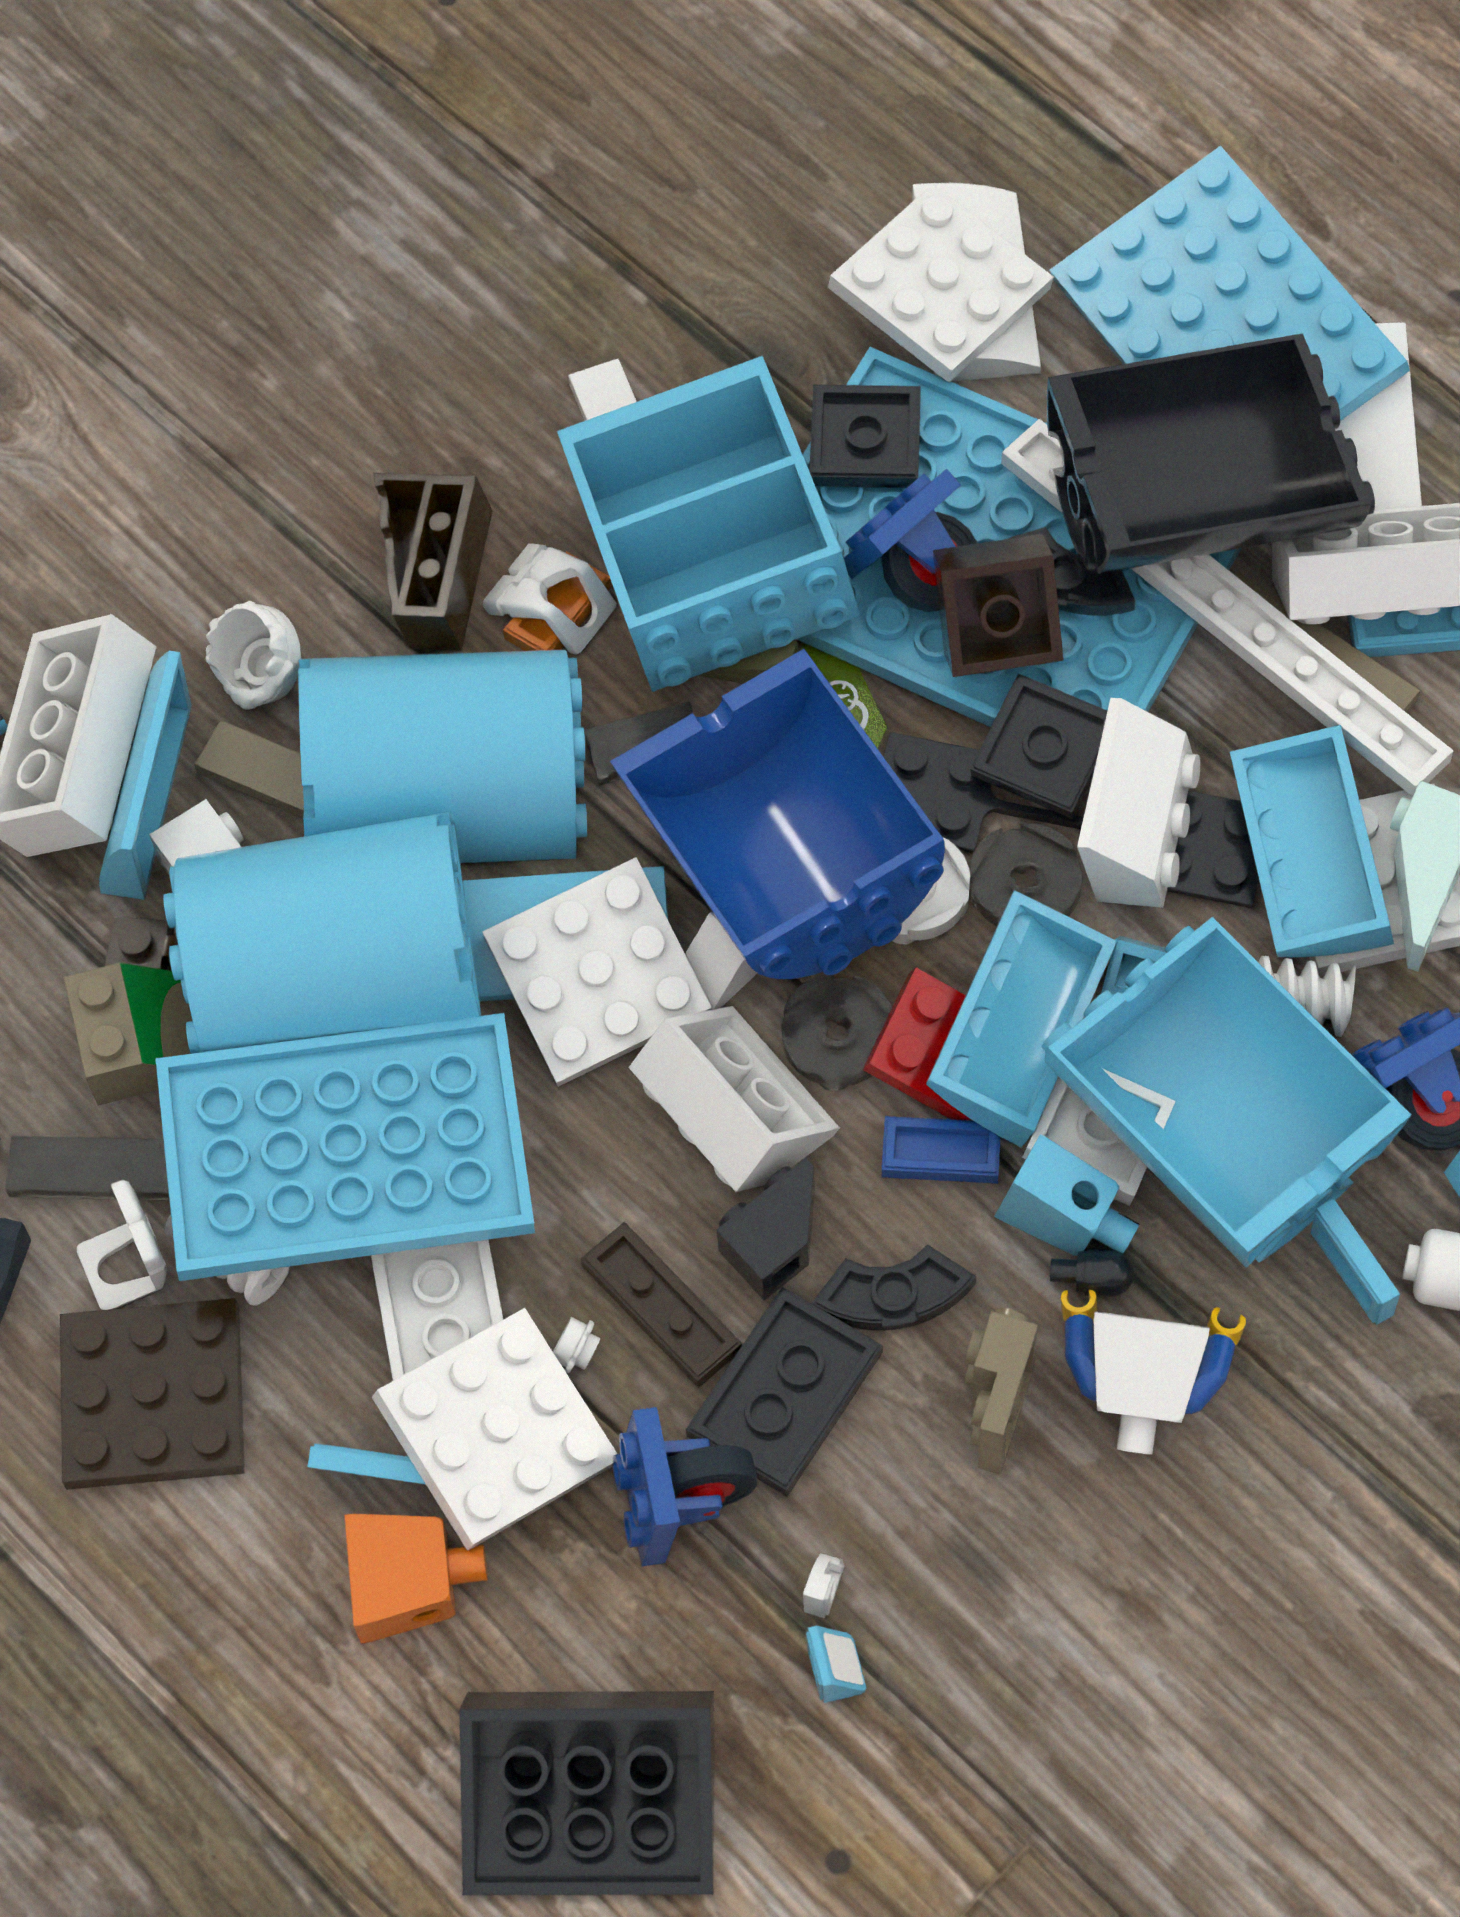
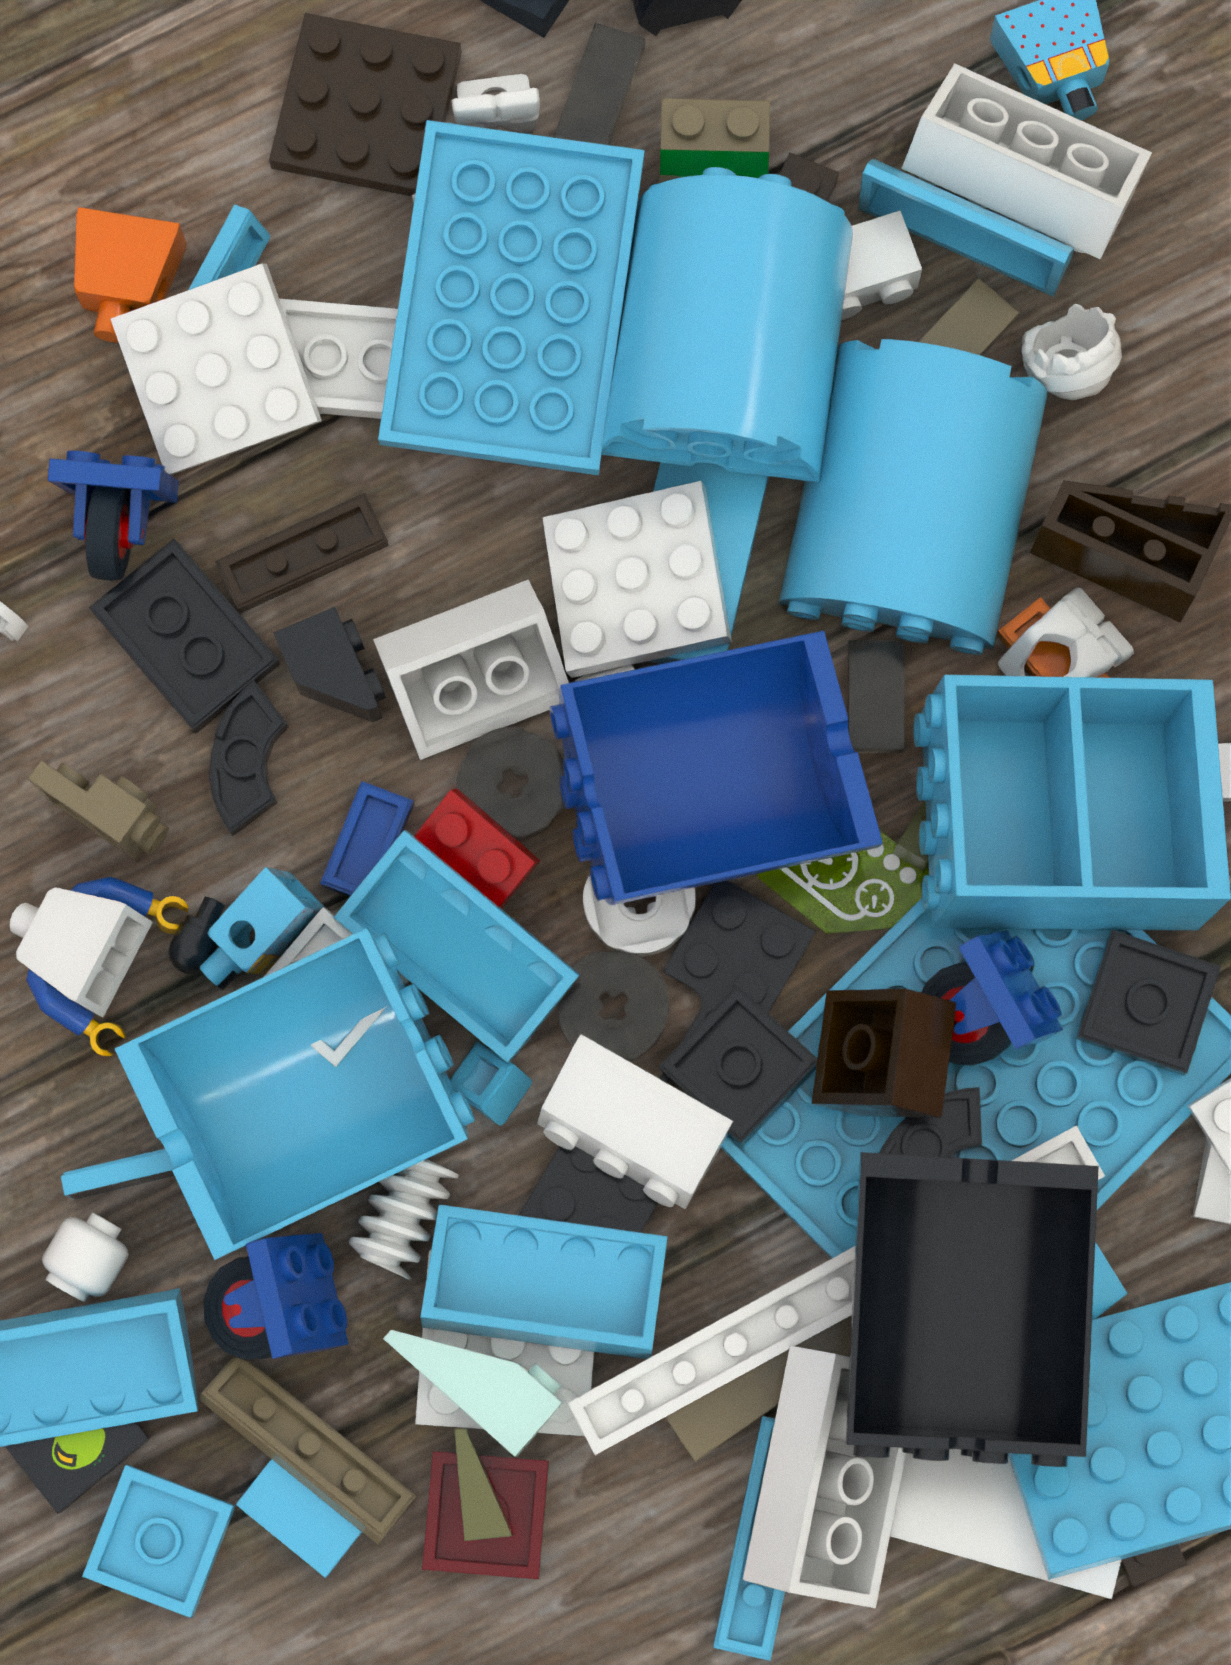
camera: 105 degrees right, 15 degrees up
white plate [553,1317,600,1374] -> none

